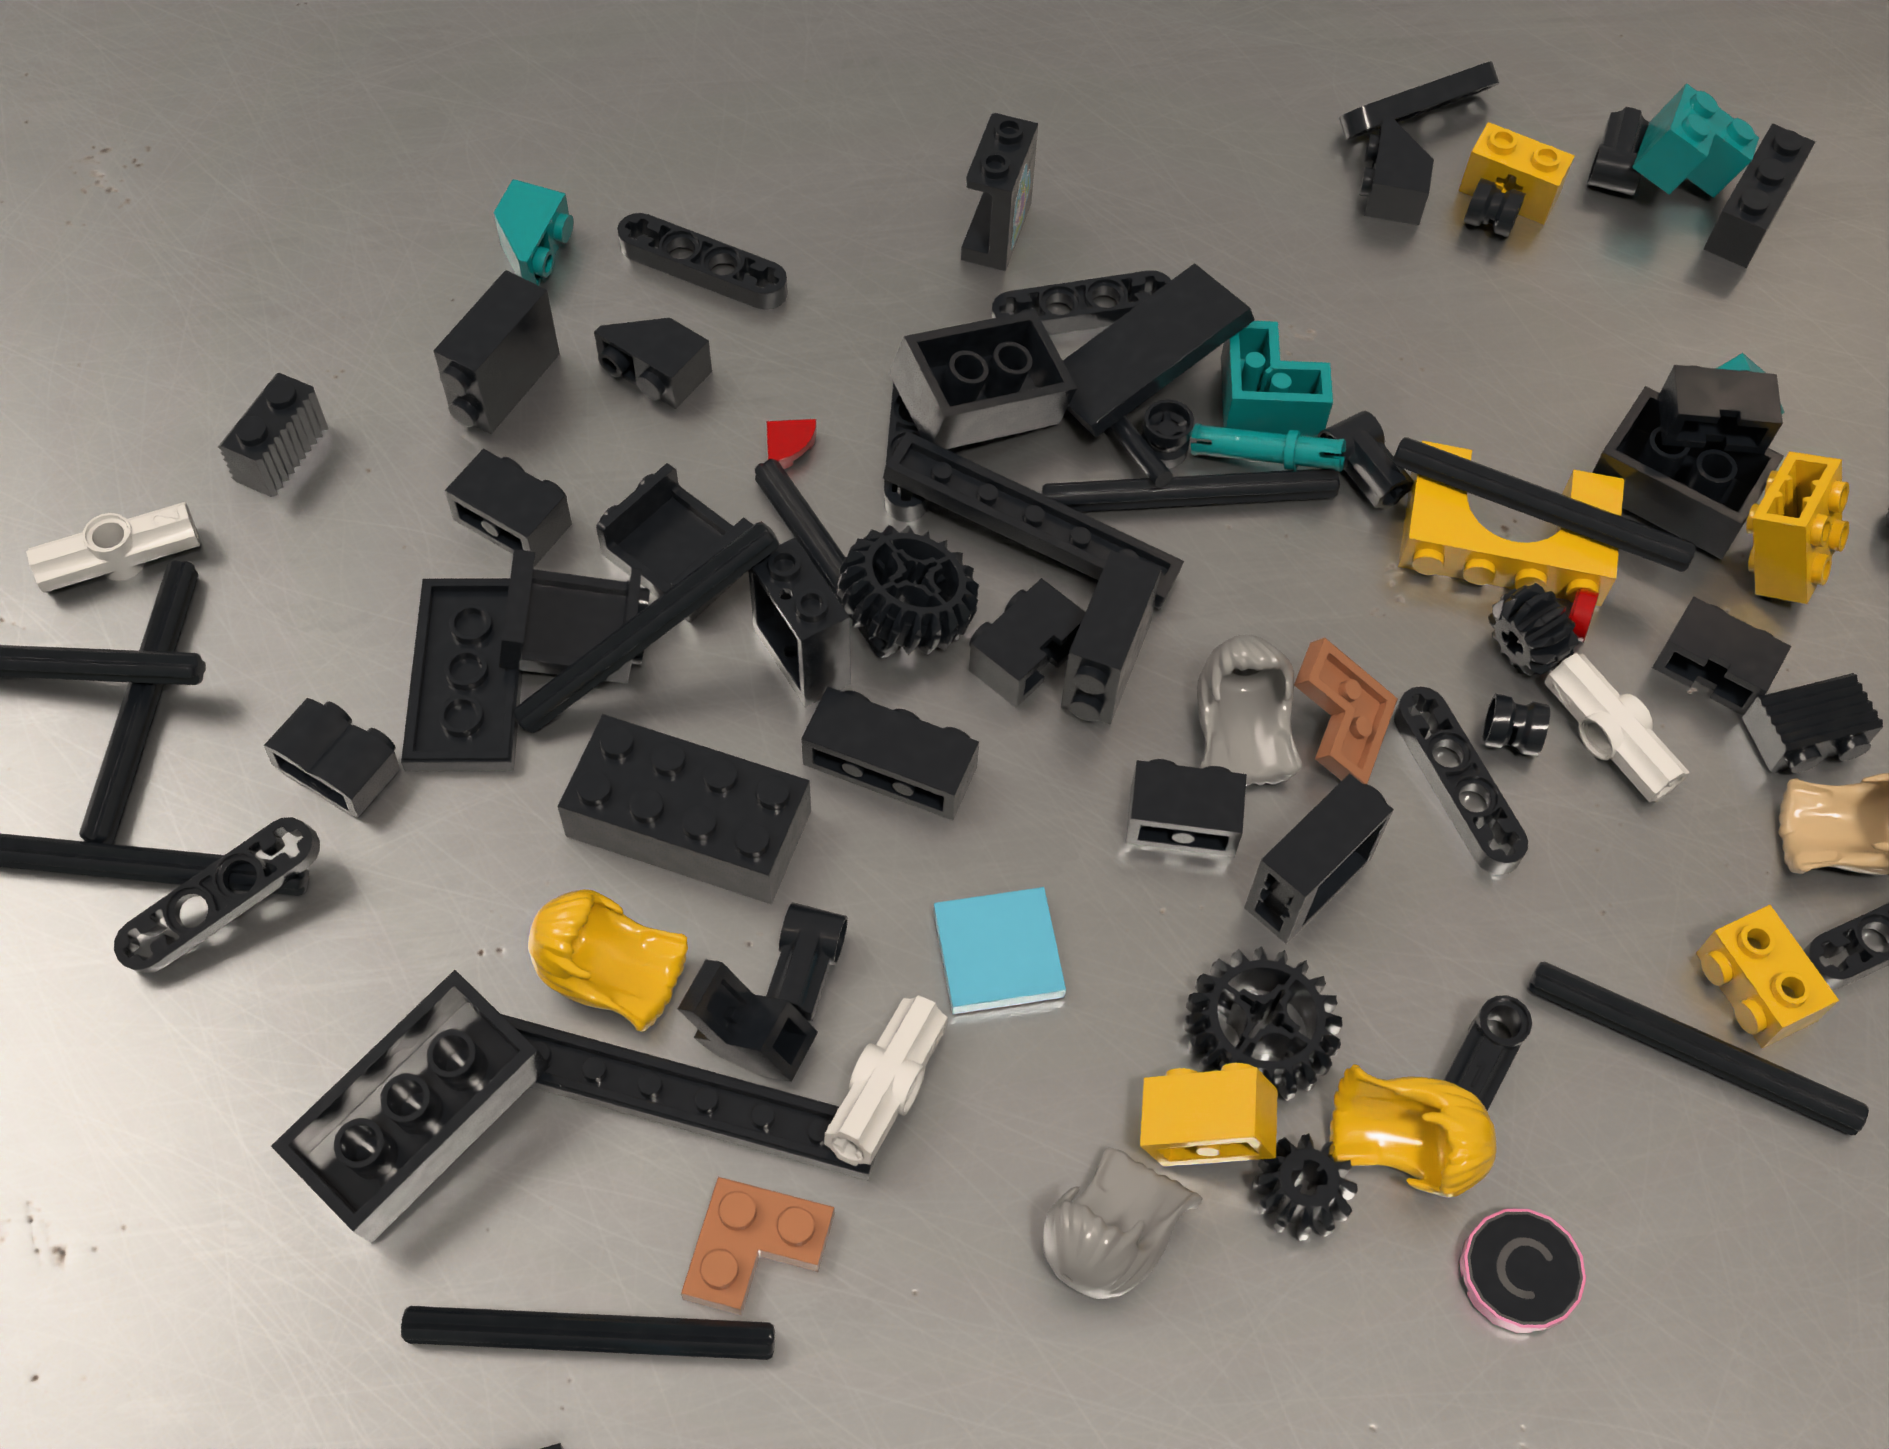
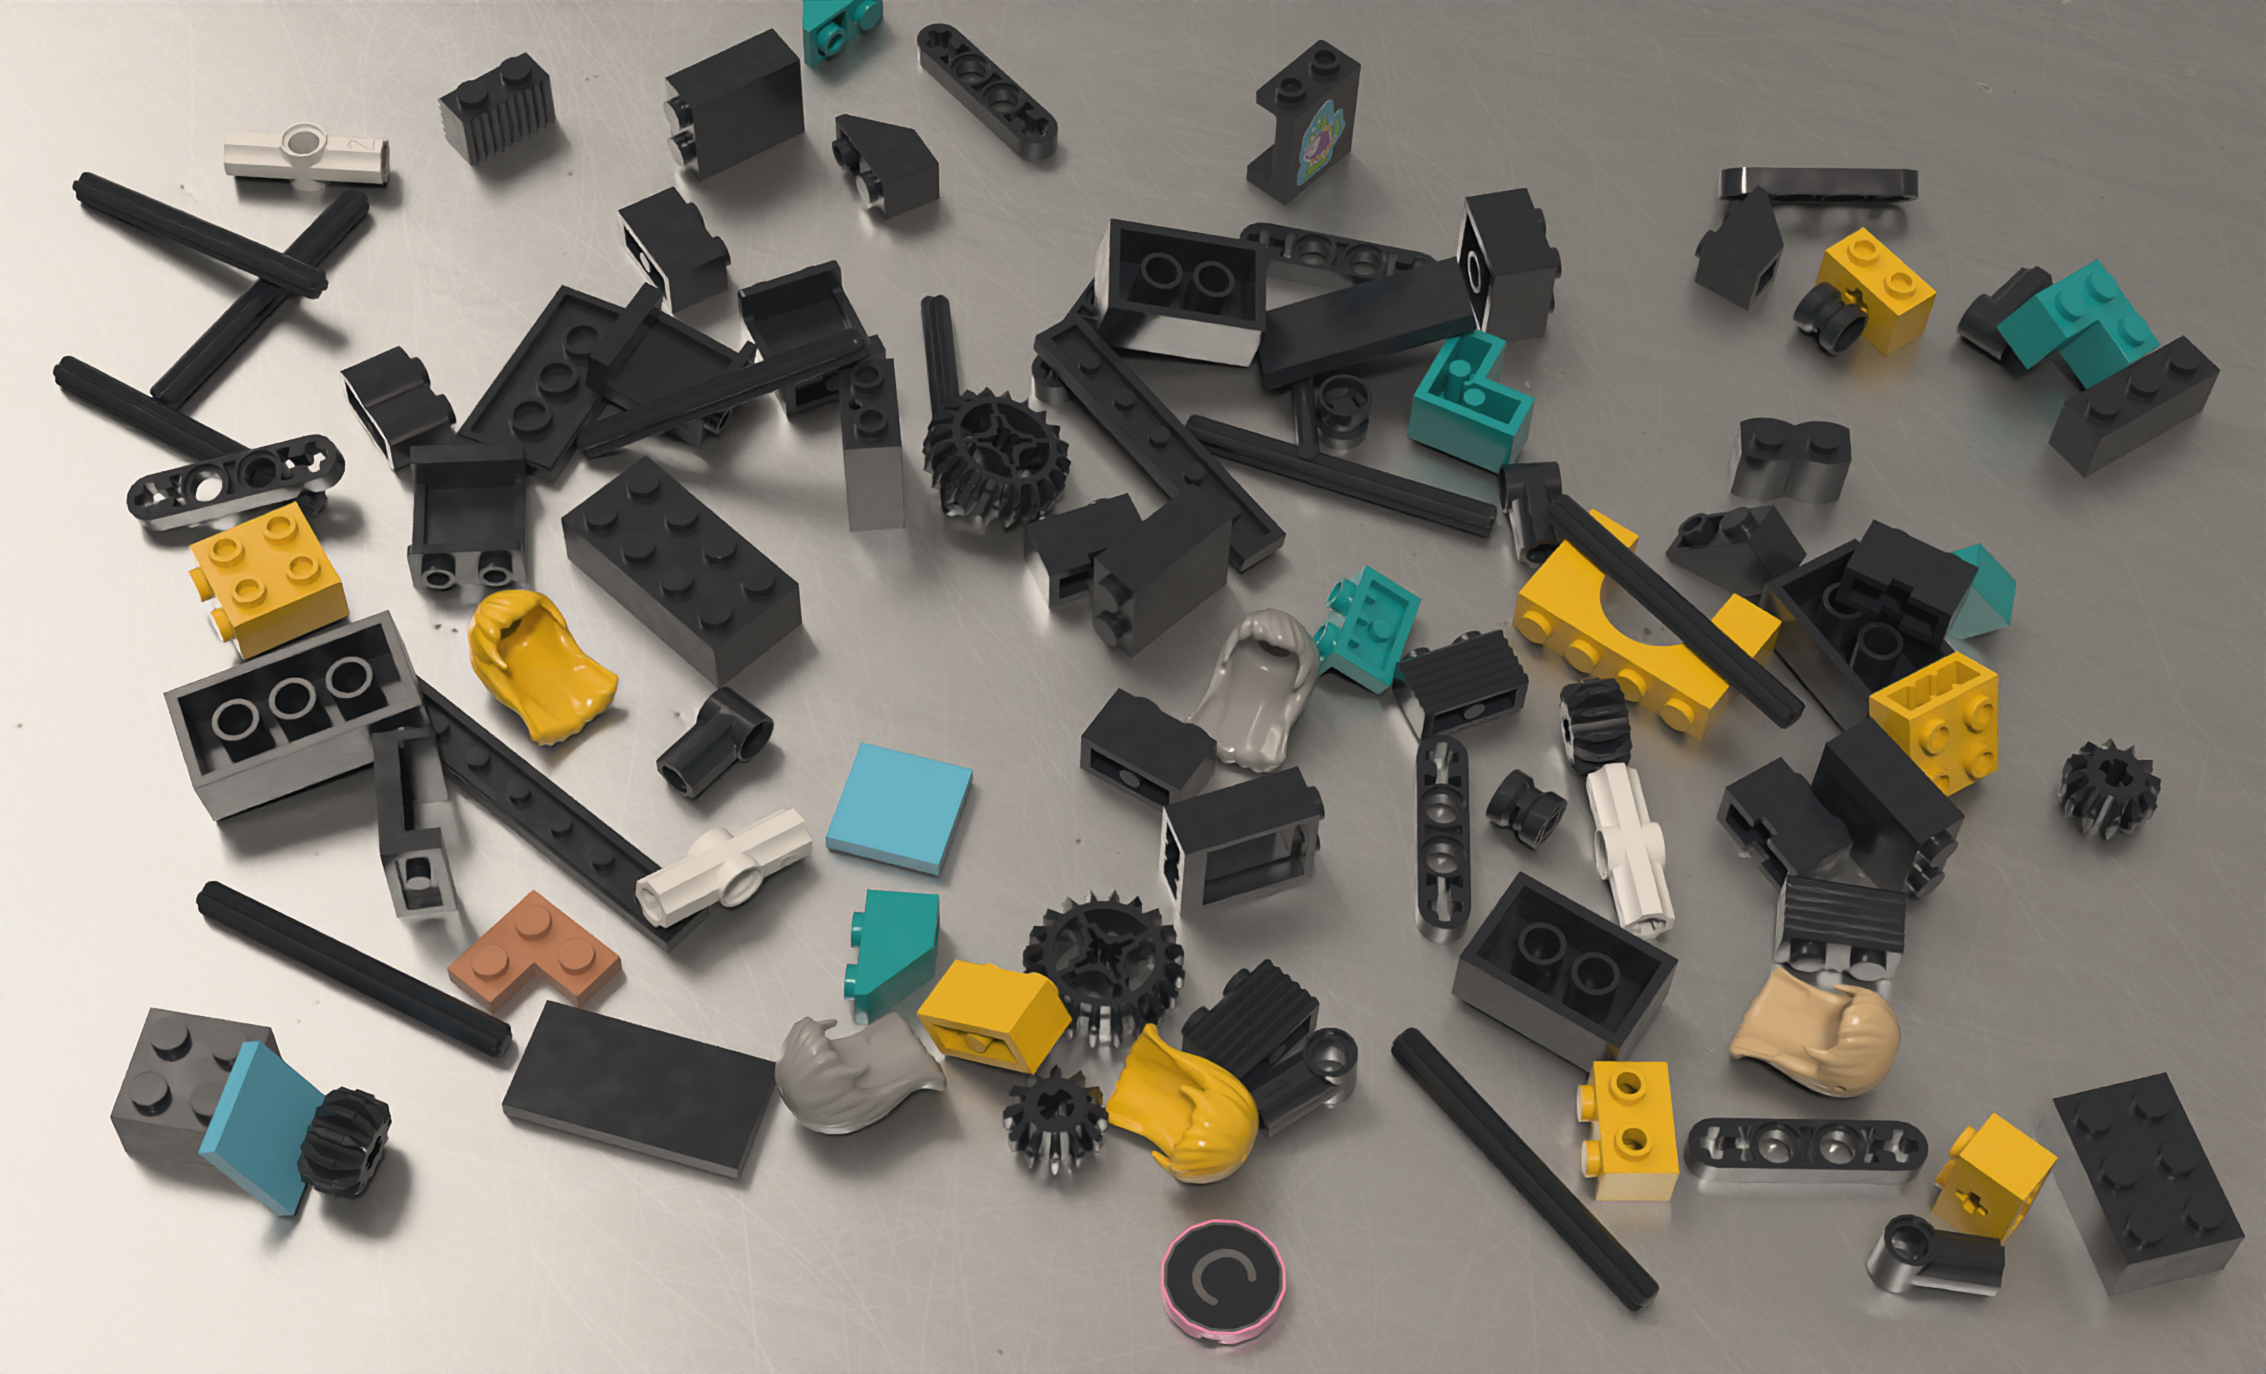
camera: 25 degrees right, 5 degrees down
black brick [677,959,818,1082] -> none
red tile [766,419,817,469] -> none
black brick [801,686,979,820] -> none
teal pin [1191,423,1346,472] -> none
nougat plate [1294,638,1398,784] -> none
red tile [1569,588,1599,643] -> none
none -> yellow brick [187,501,350,660]
none -> black panel [373,726,457,918]
none -> black panel [407,441,529,589]
none -> black tile [502,1000,776,1179]
none -> teal slope [844,889,940,1025]
none -> black brick [1181,959,1320,1086]
none -> teal bracket [1312,565,1422,695]
none -> black brick [1392,629,1529,742]
none -> black brick [1451,871,1679,1073]
none -> black brick [1456,188,1562,342]
none -> black slope [1665,505,1807,597]
none -> black brick [1729,417,1852,504]
none -> black brick [1811,716,1965,899]

